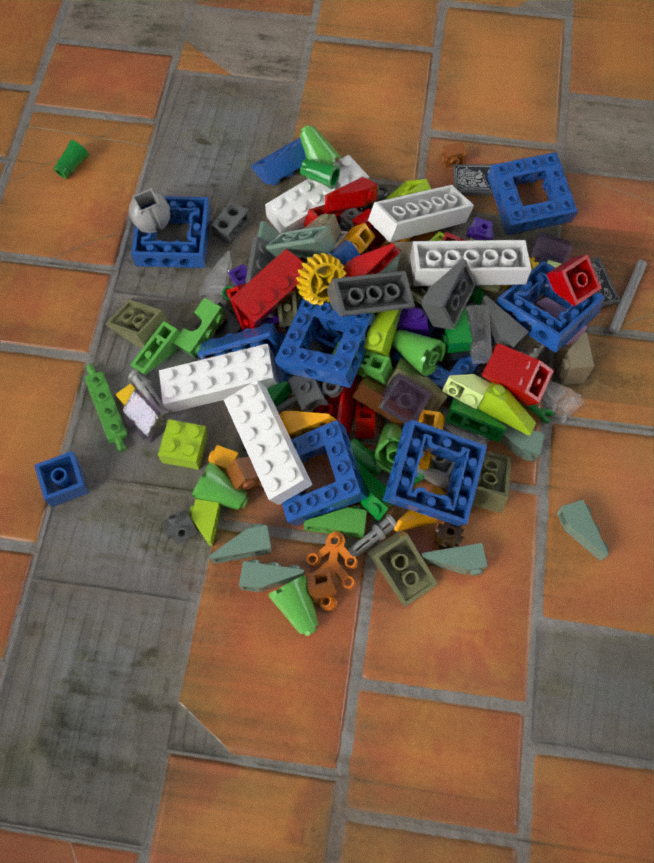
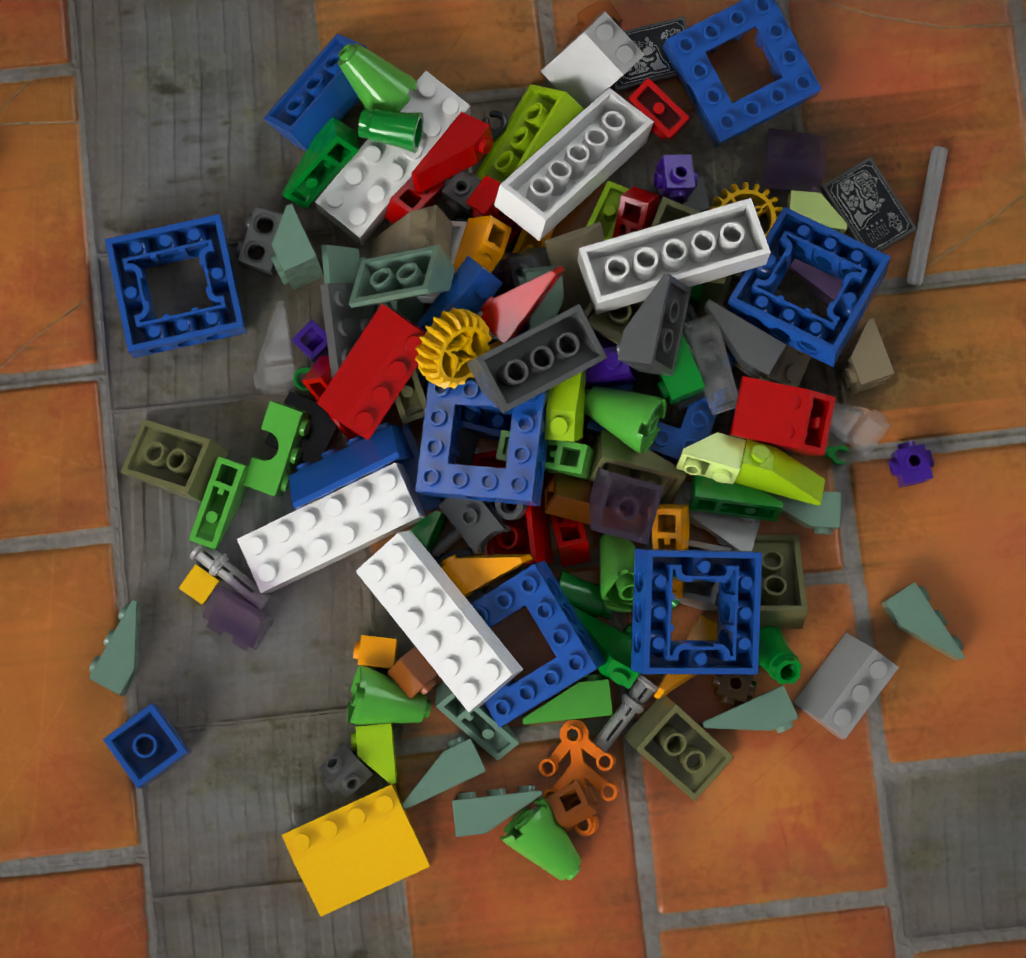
camera: 15 degrees left, 15 degrees up
bright green plate [84,364,127,452] -> none
light grey piece [129,188,170,233] -> none
lime brick [158,419,209,470] -> none
red slope [546,254,602,306] -> none
none -> sand green slope [89,599,141,696]
none -> sand green slope [270,204,324,290]
none -> green slope [282,117,359,209]
none -> yellow slope [282,784,430,916]
none -> sand green slope [436,681,519,761]
none -> light grey slope [541,10,645,109]
none -> red brick [628,78,691,141]
none -> green plant [758,626,802,685]
none -> light grey slope [793,633,899,739]
none -> dark purple brick [888,441,934,488]

